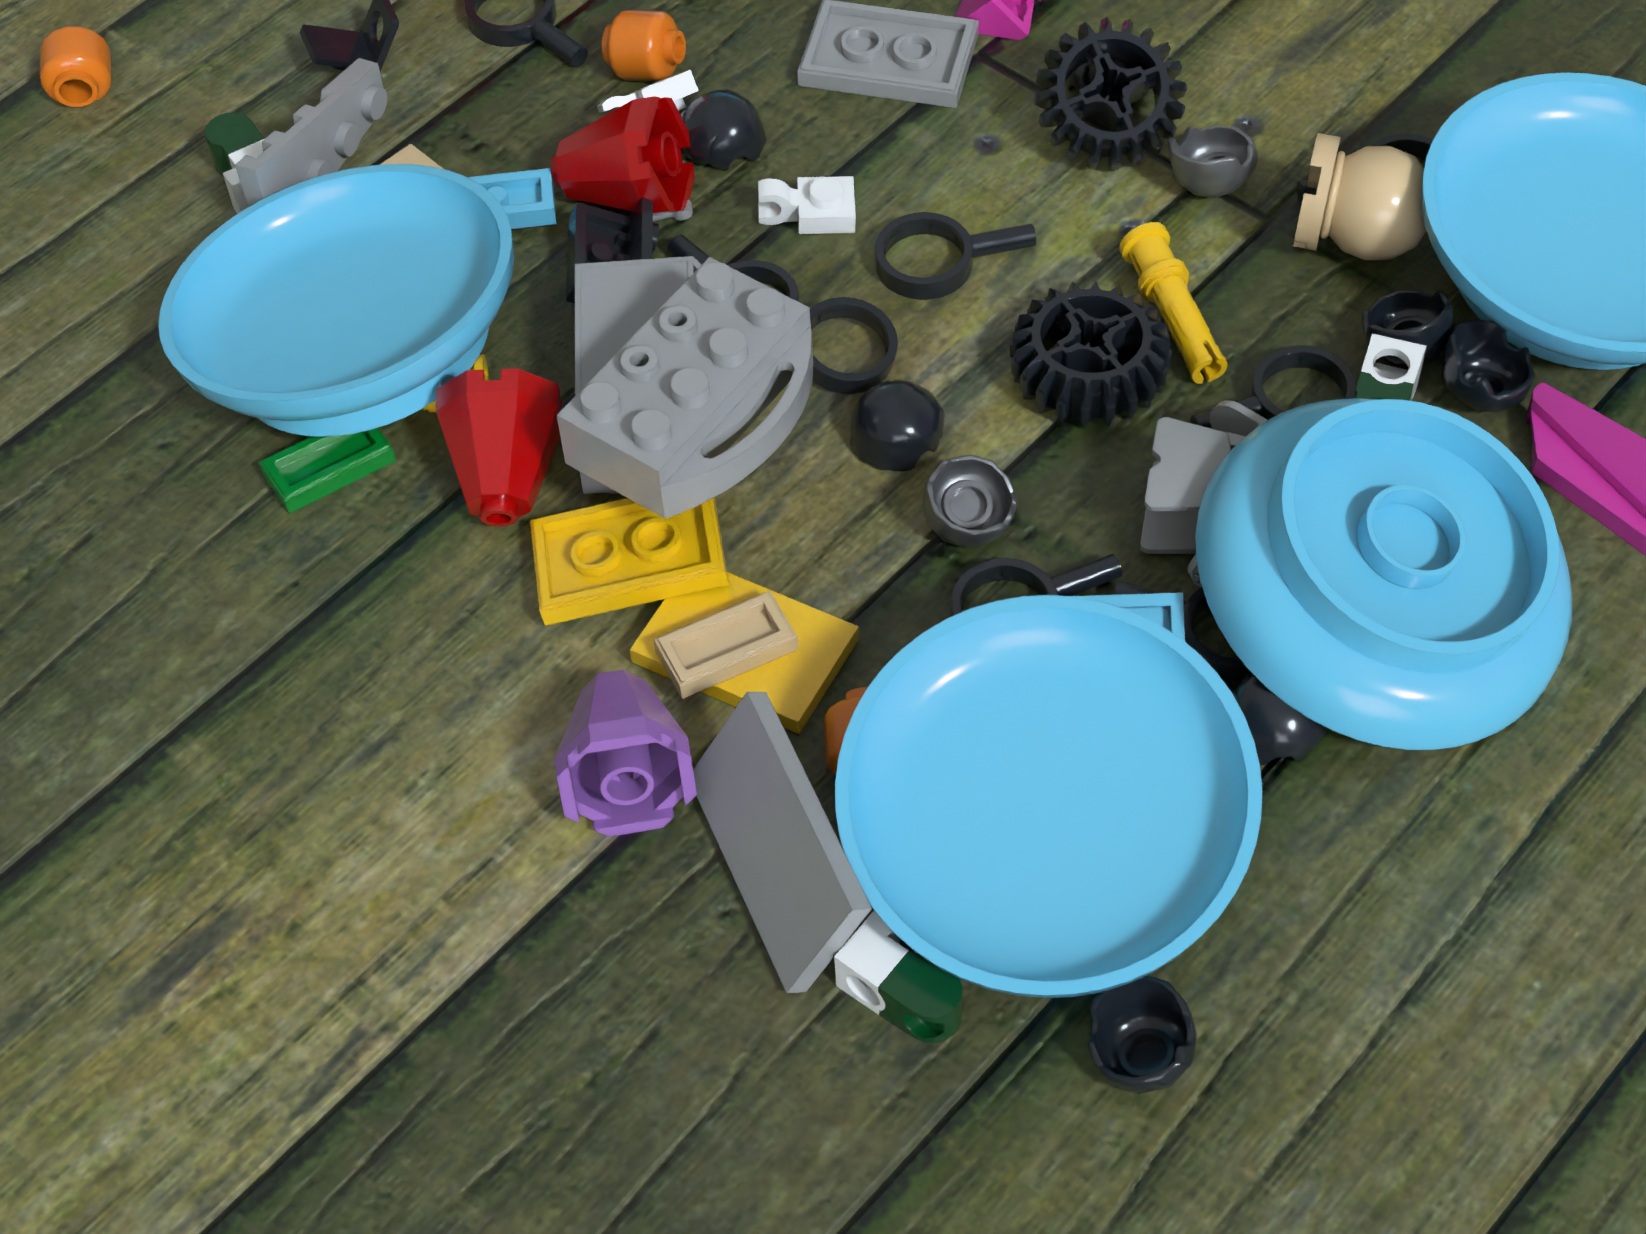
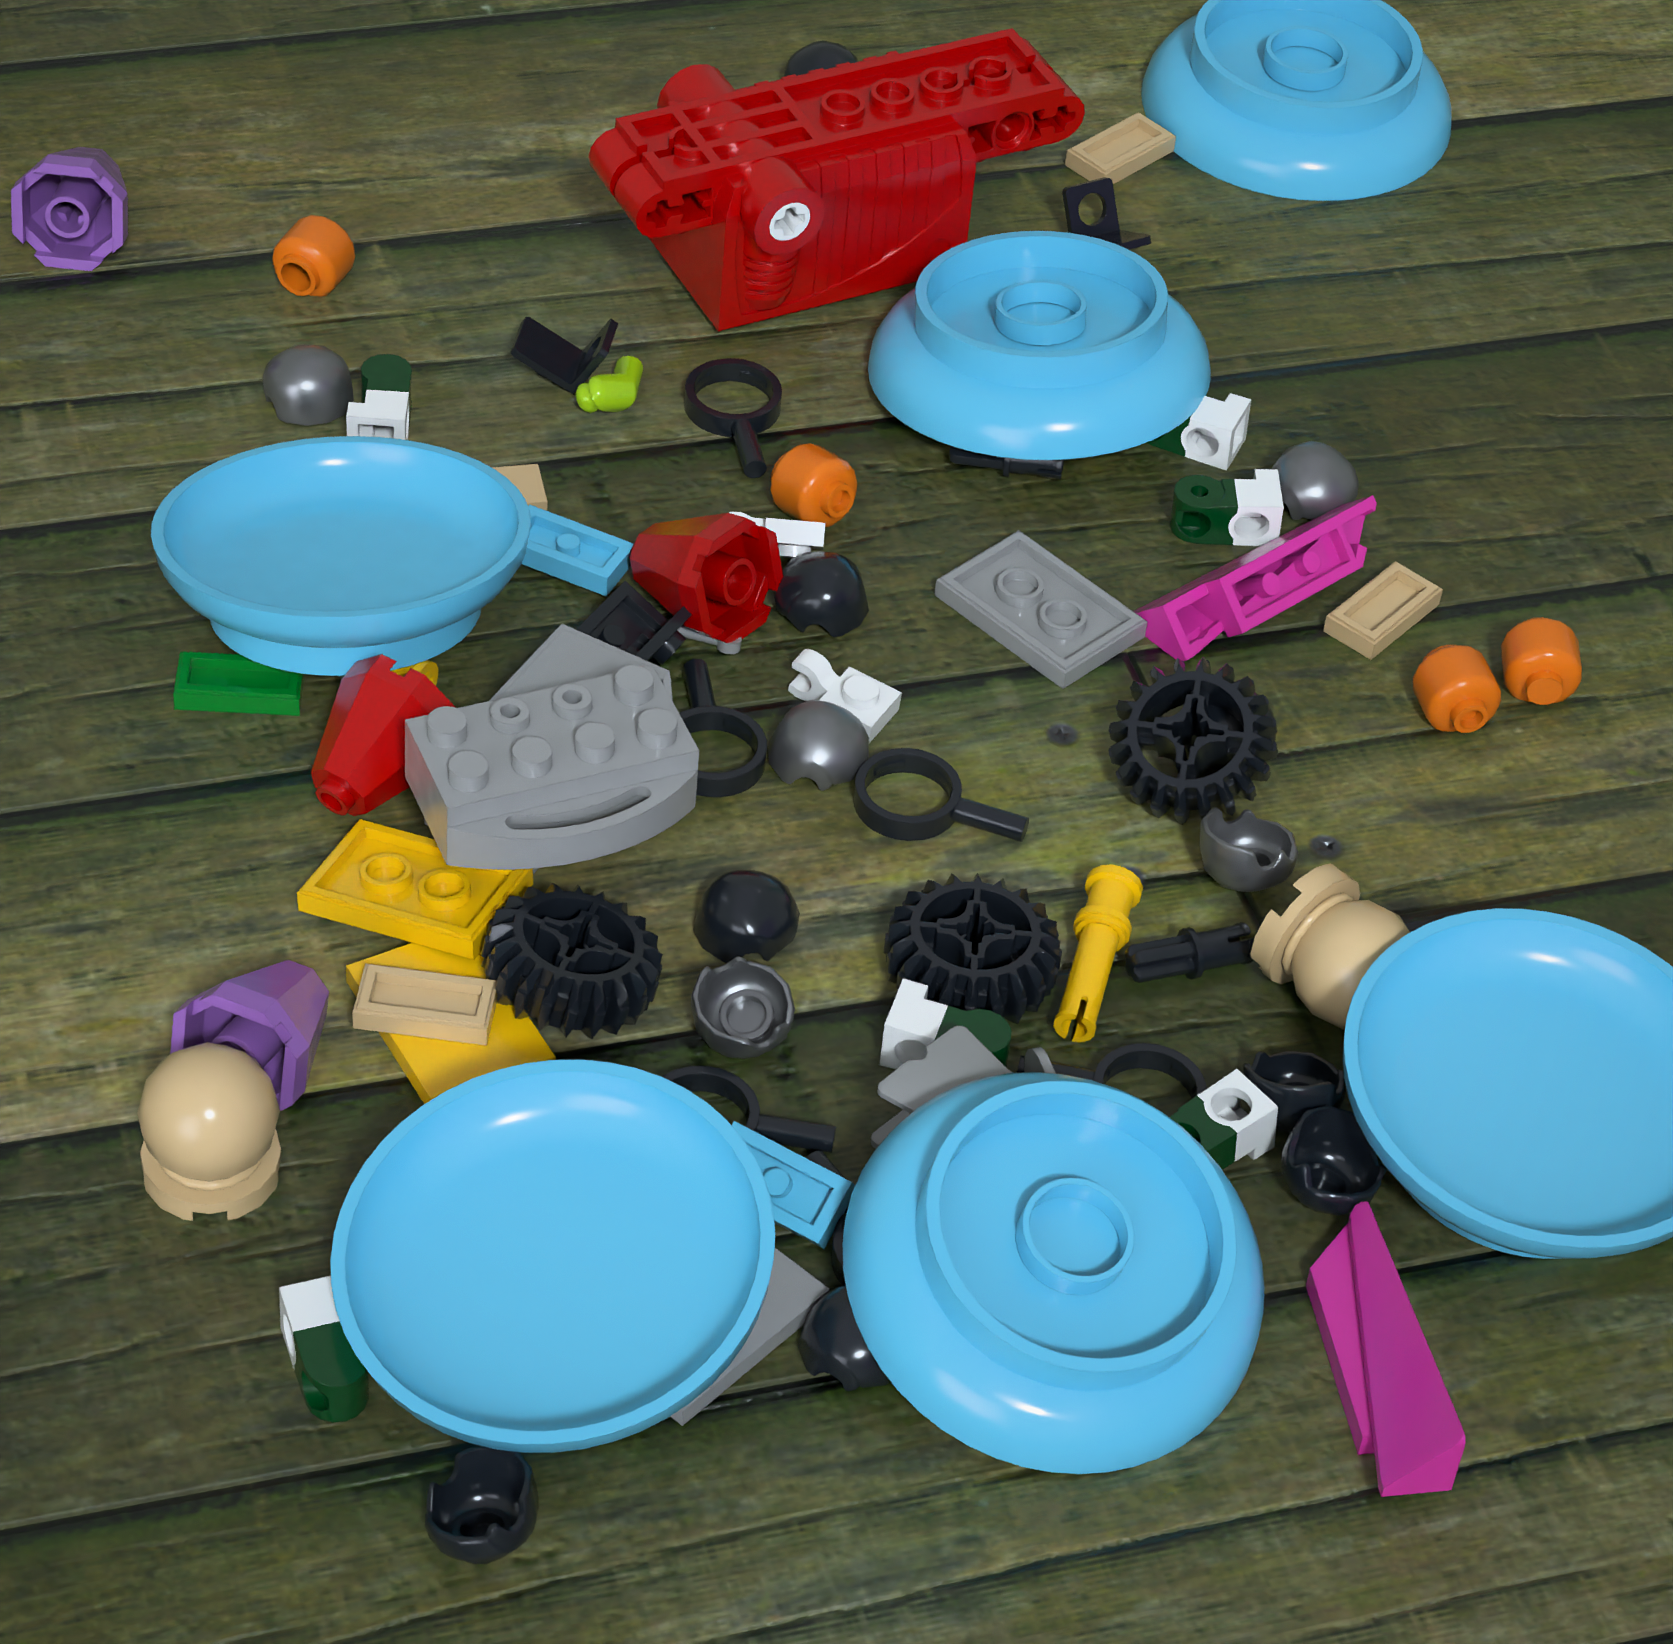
camera: 25 degrees right, 10 degrees down
light grey wing [235,58,387,207] -> none
light grey tile [693,692,872,993] -> none
black piece [810,297,898,394] -> none
none -> tan tile [137,1042,282,1221]
none -> flat silver hair [263,345,354,426]
none -> black gear [481,883,663,1039]
none -> lime arm [576,356,643,413]
none -> flat silver hair [768,700,869,791]
none -> white leg [879,978,1012,1069]
none -> black axle [1125,922,1254,983]

